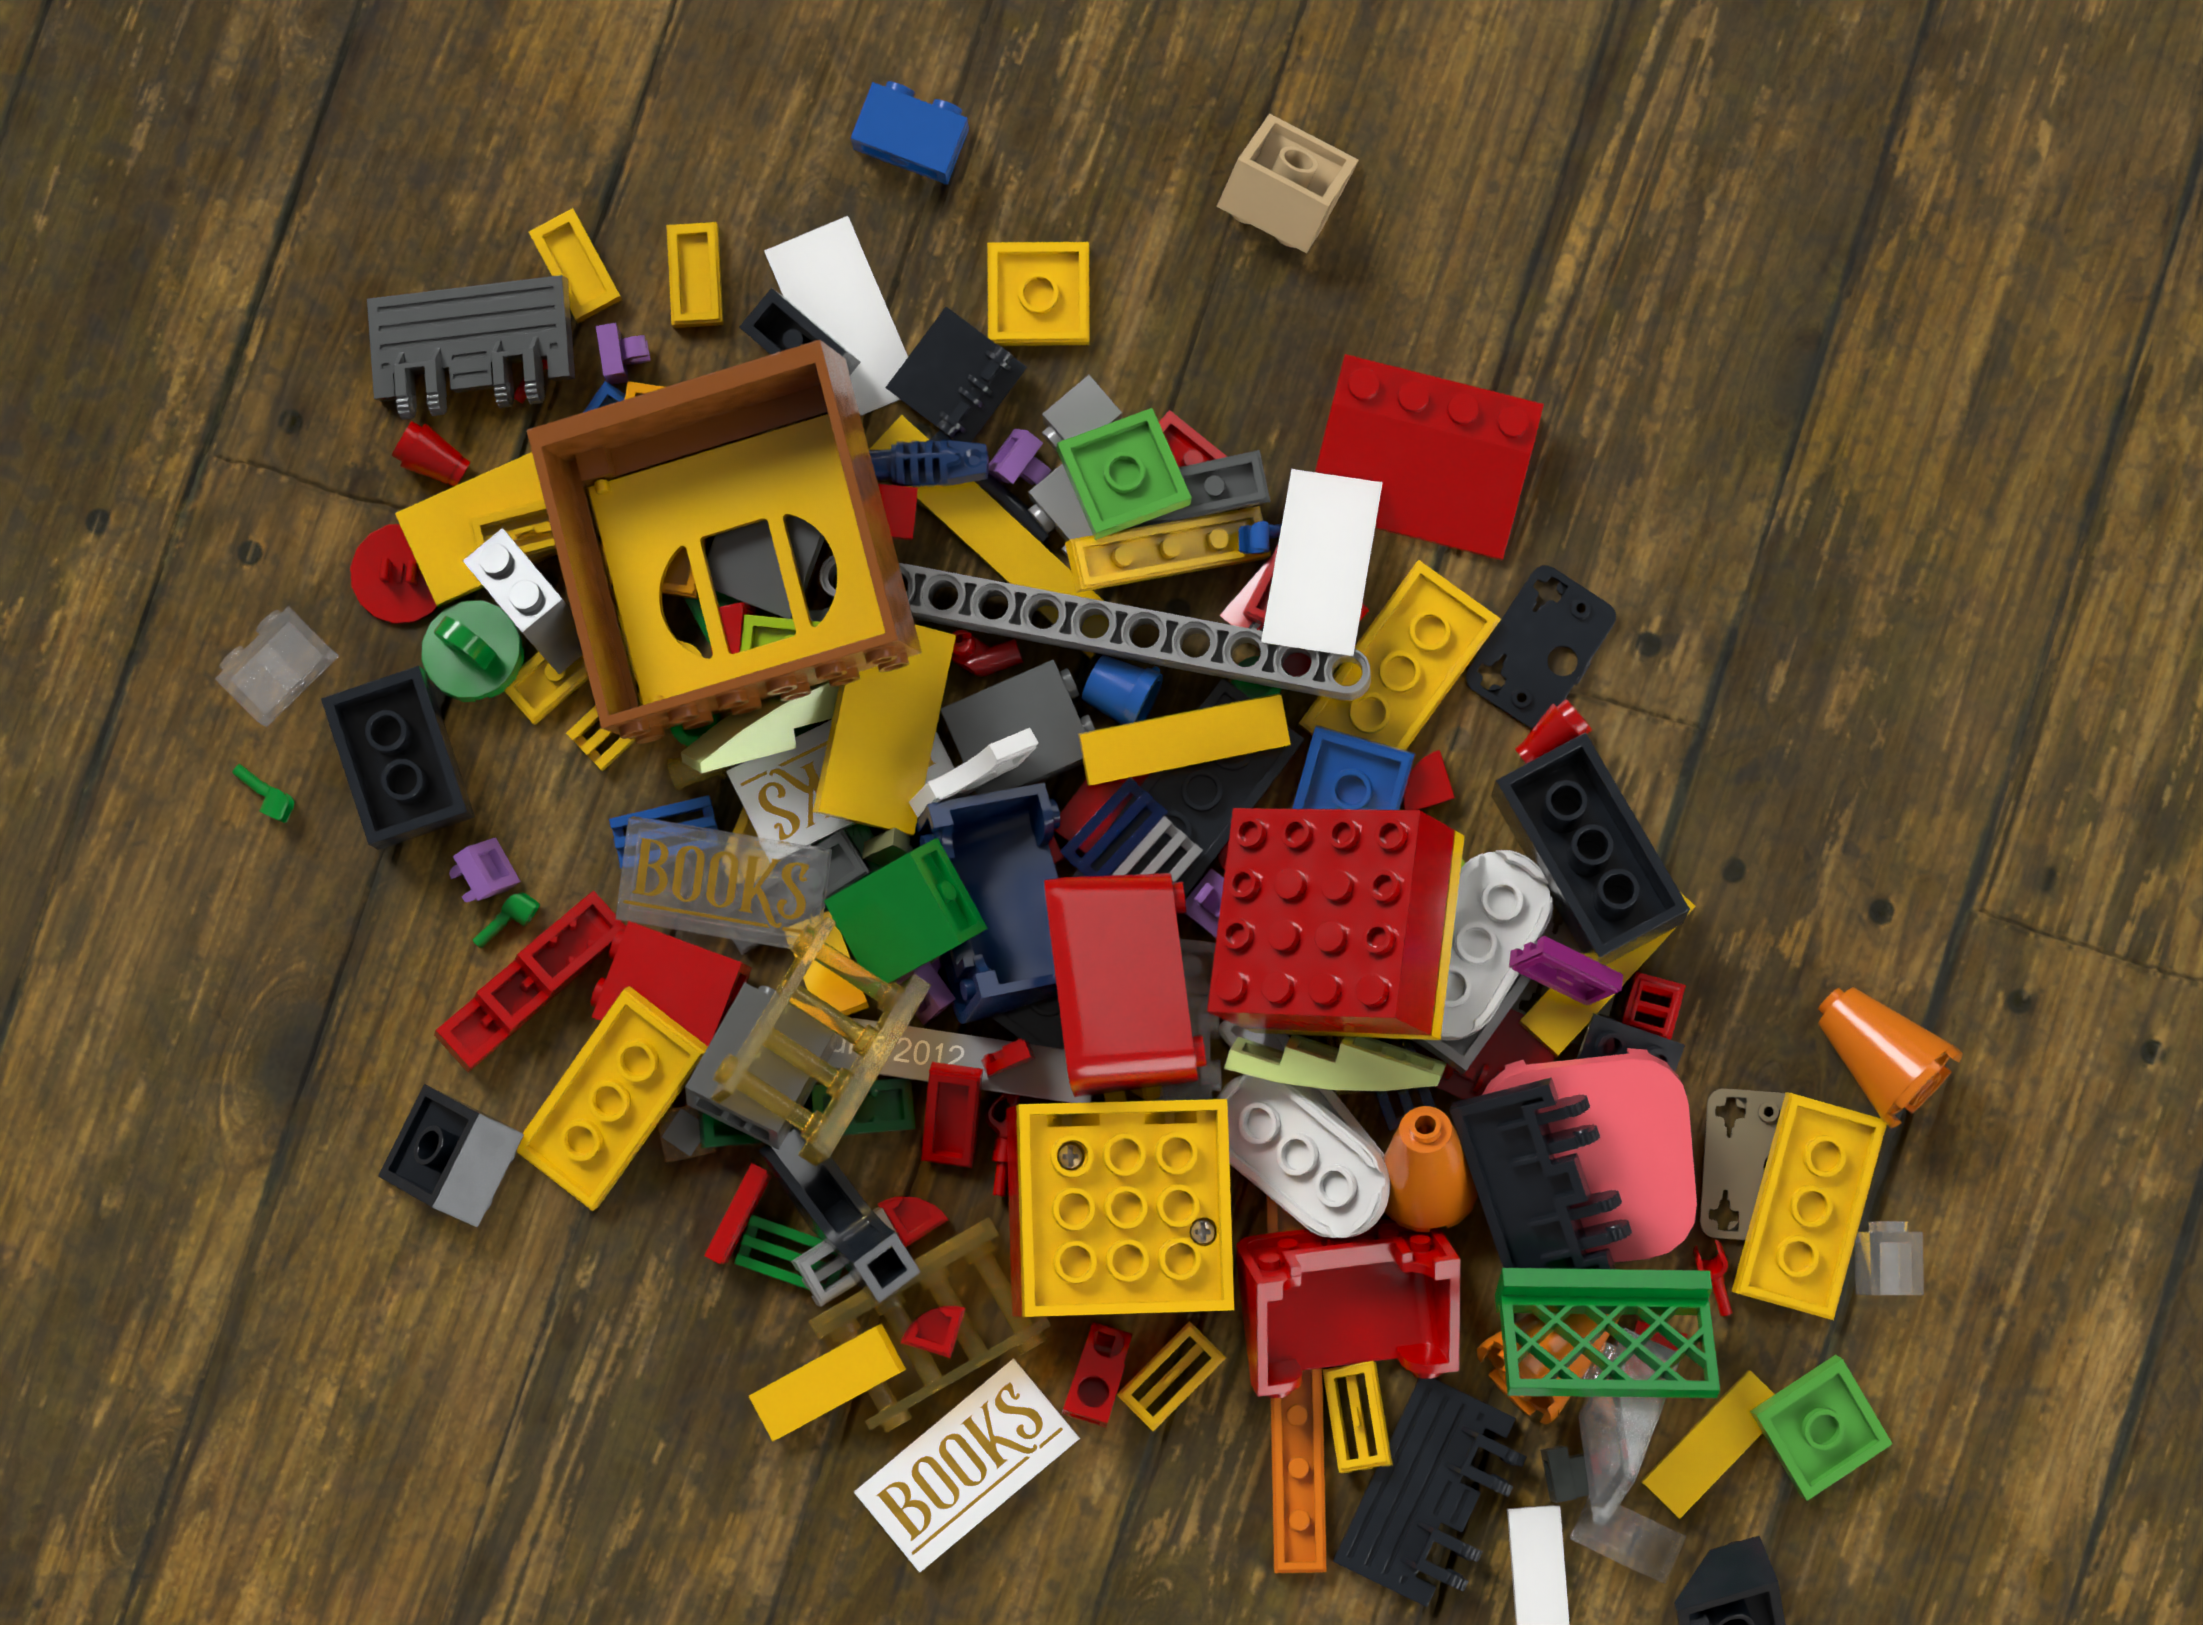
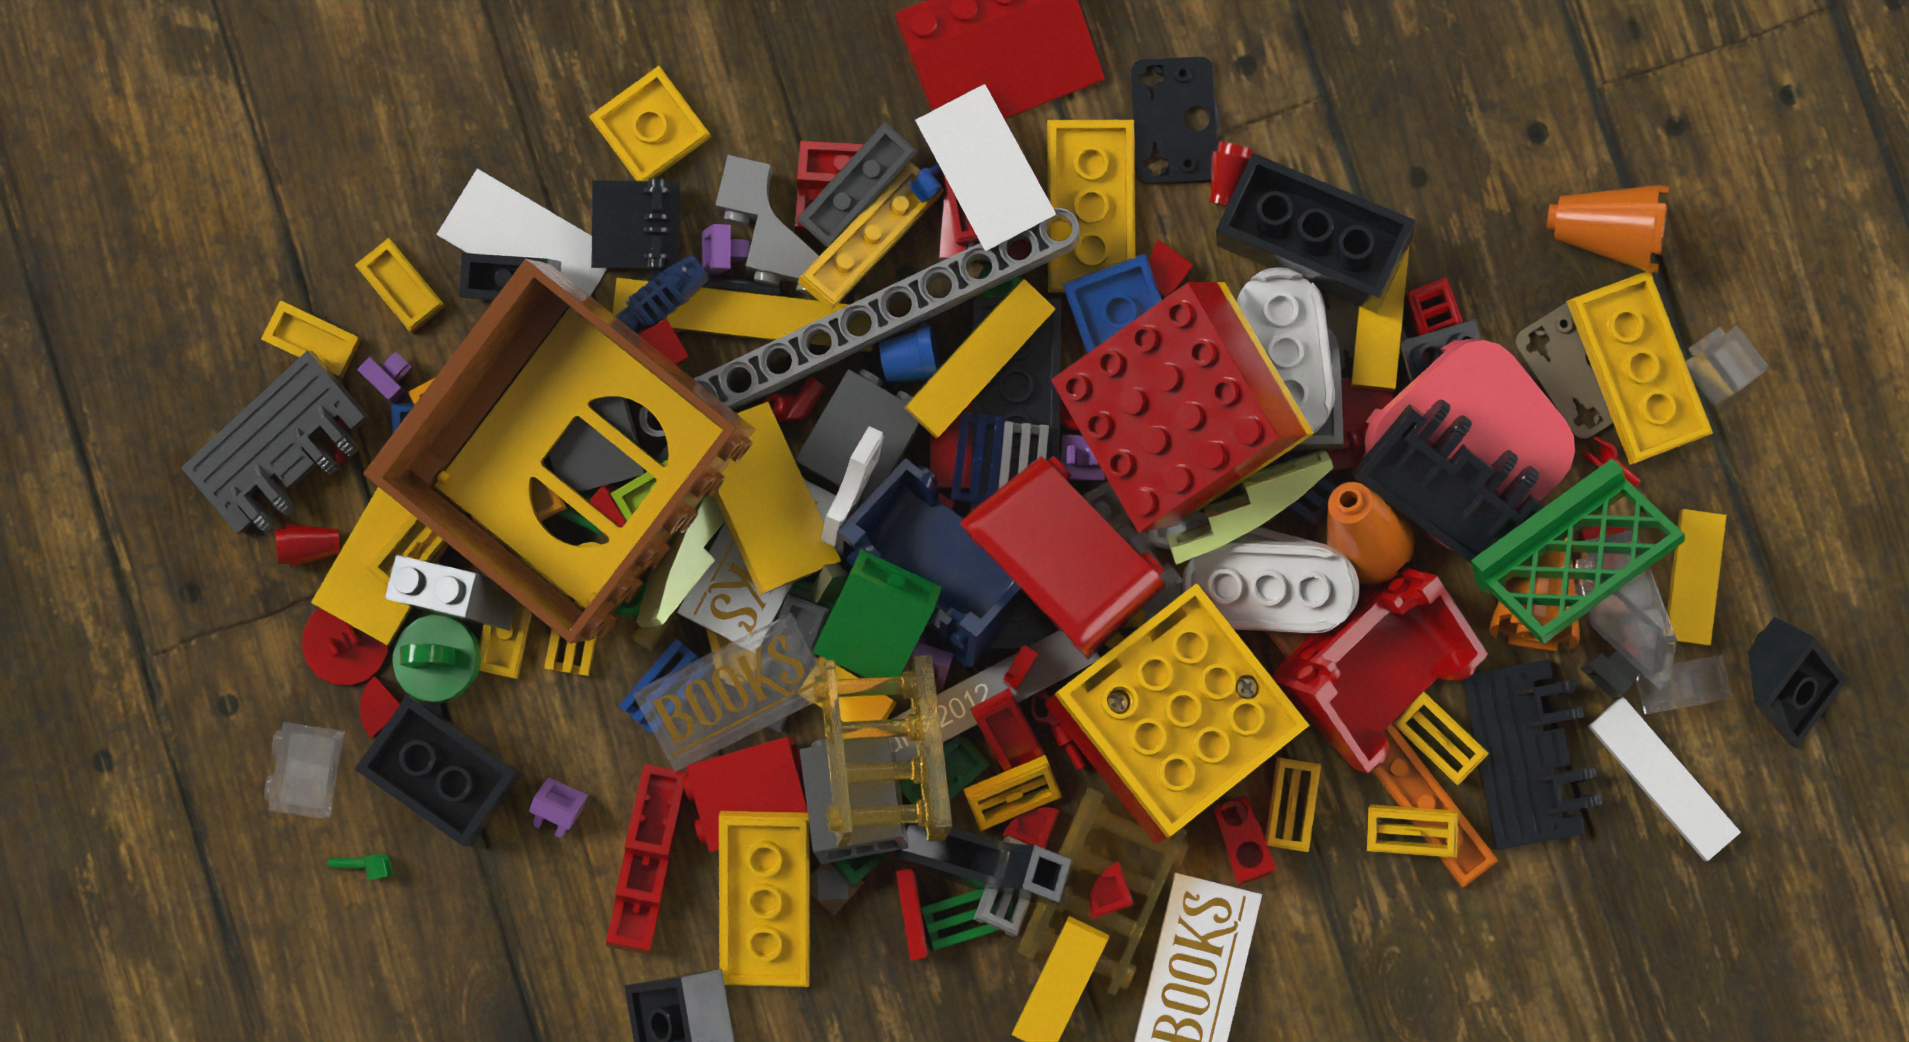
camera: 40 degrees left, 0 degrees up
green hand [472,893,540,948] -> none
blue brick [850,81,969,185] -> none
bright green plate [1056,408,1192,540] -> none
magenta tile [1509,936,1623,1006] -> none
bright green plate [1750,1355,1892,1501] -> none
none -> red tile [360,676,401,739]
none -> yellow tile [963,755,1062,831]
none -> yellow tile [1367,804,1460,858]

